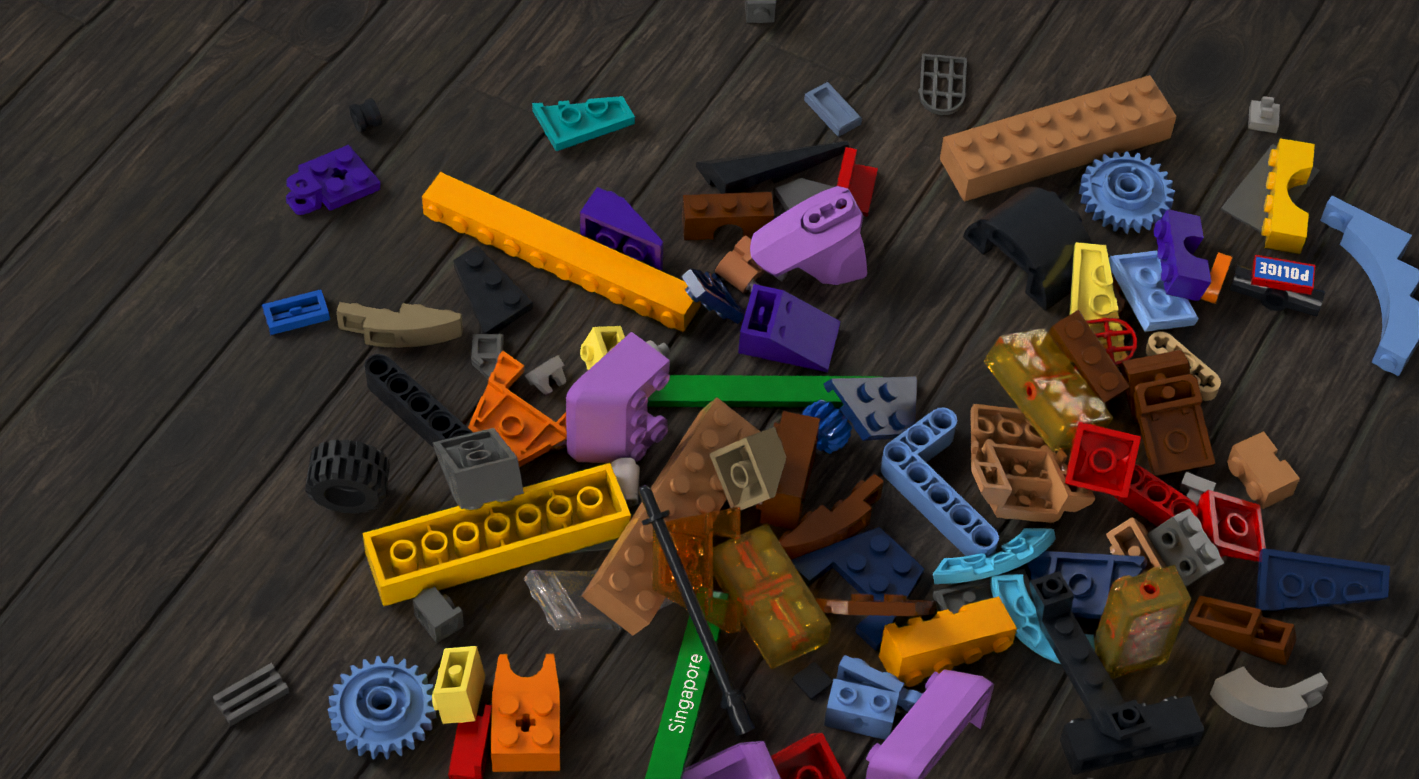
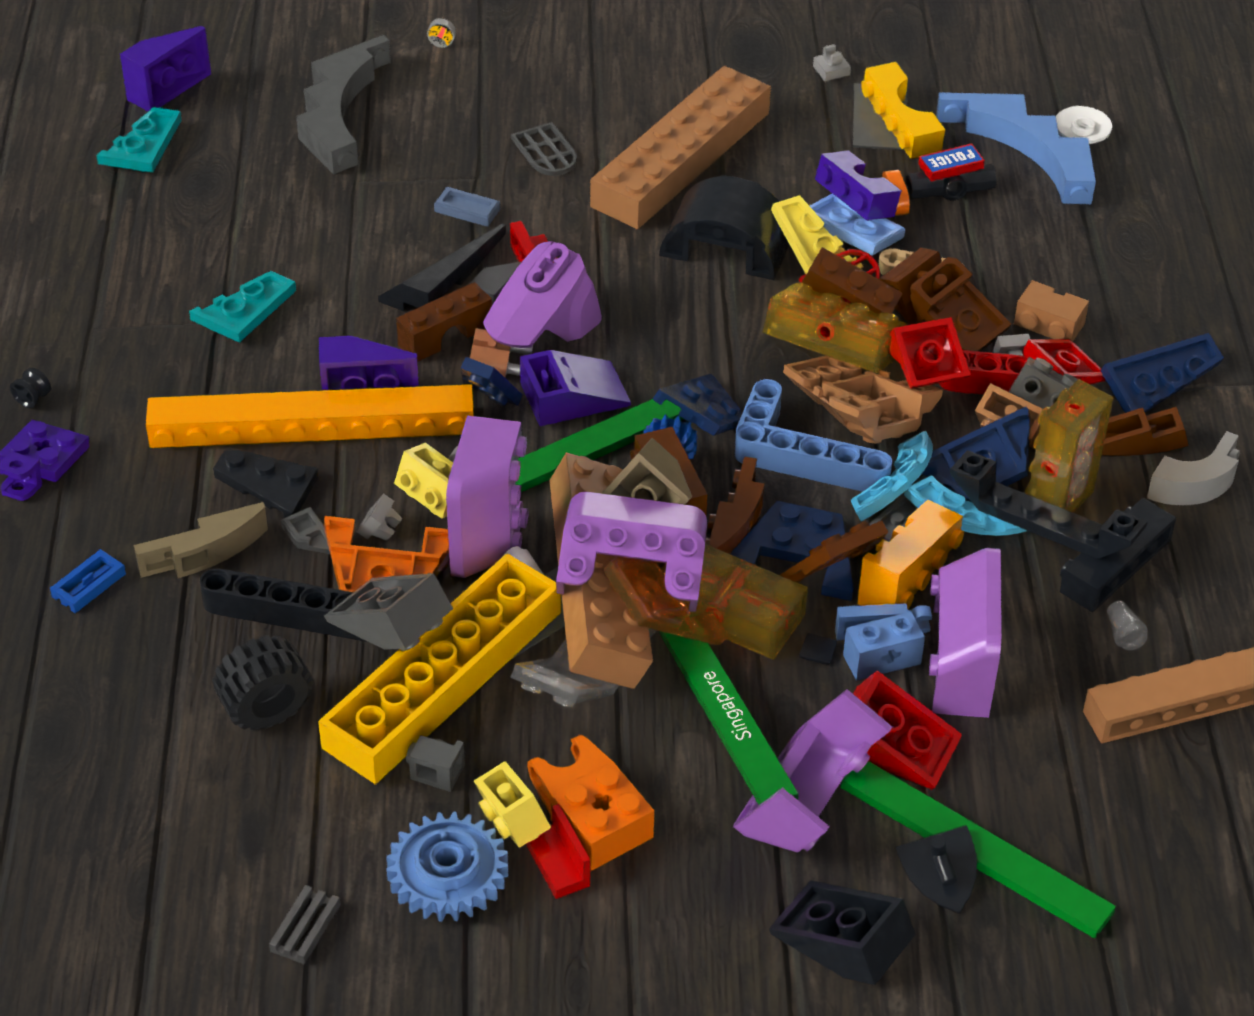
camera: 30 degrees left, 10 degrees down
black bar [638,485,756,736] -> none
medium blue gear [1079,151,1175,234] -> none
none -> medium lavender windscreen [556,492,707,612]

